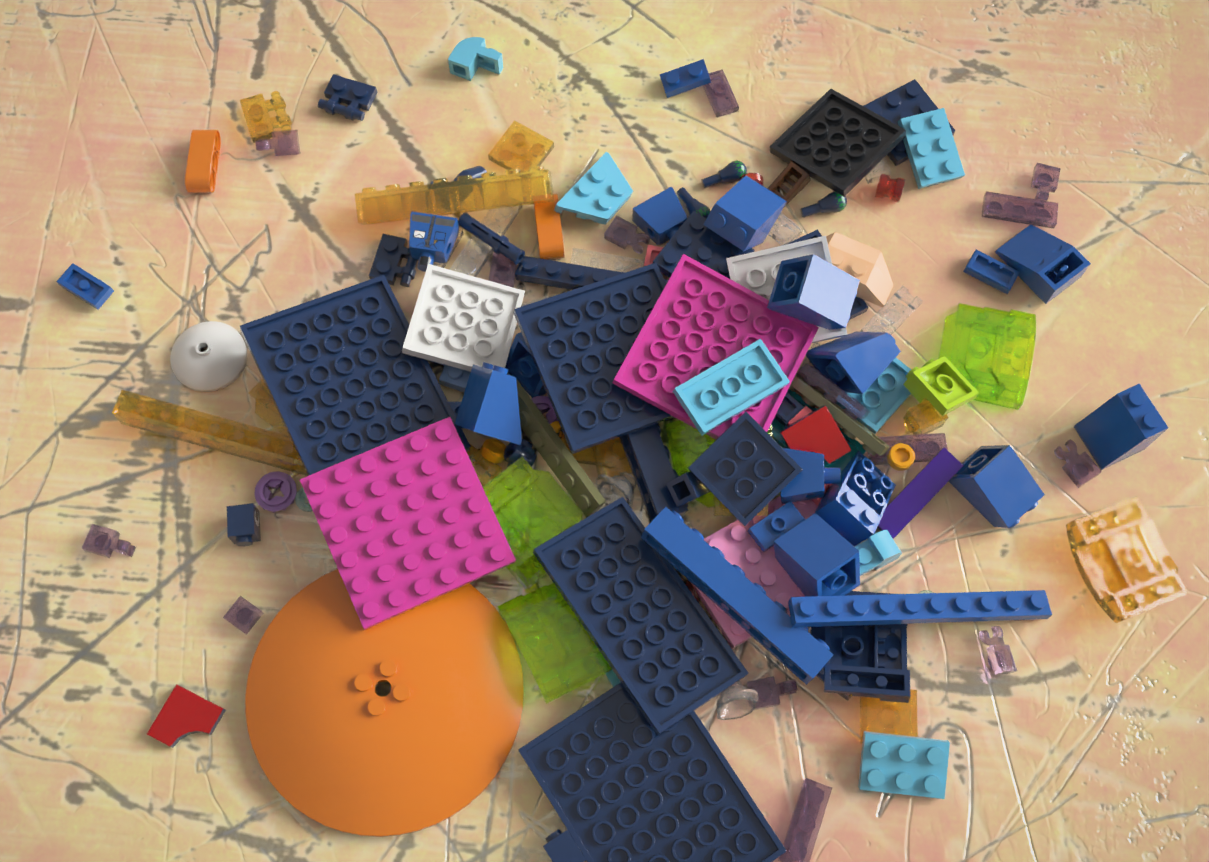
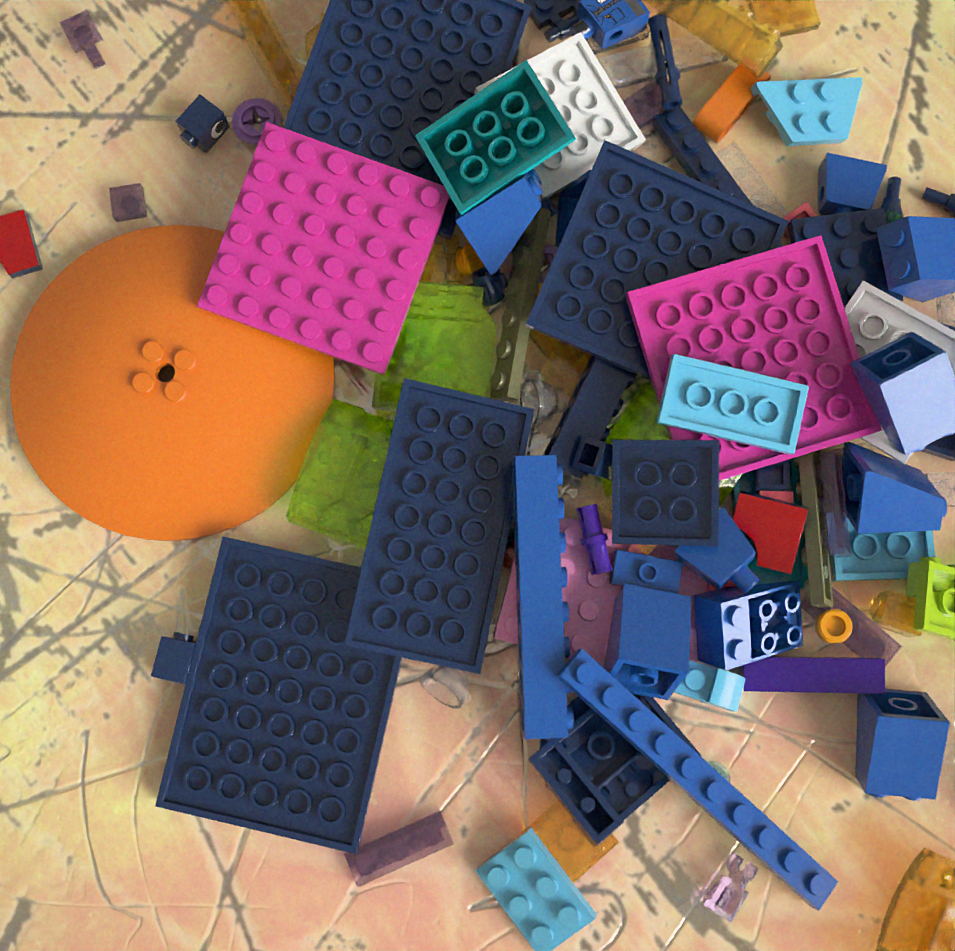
camera: 50 degrees right, 10 degrees up
plate [604,215,650,254] -> none
plate [746,676,798,710] -> none
none -> teal slope [415,60,576,215]
none -> dark purple pin [576,504,613,575]

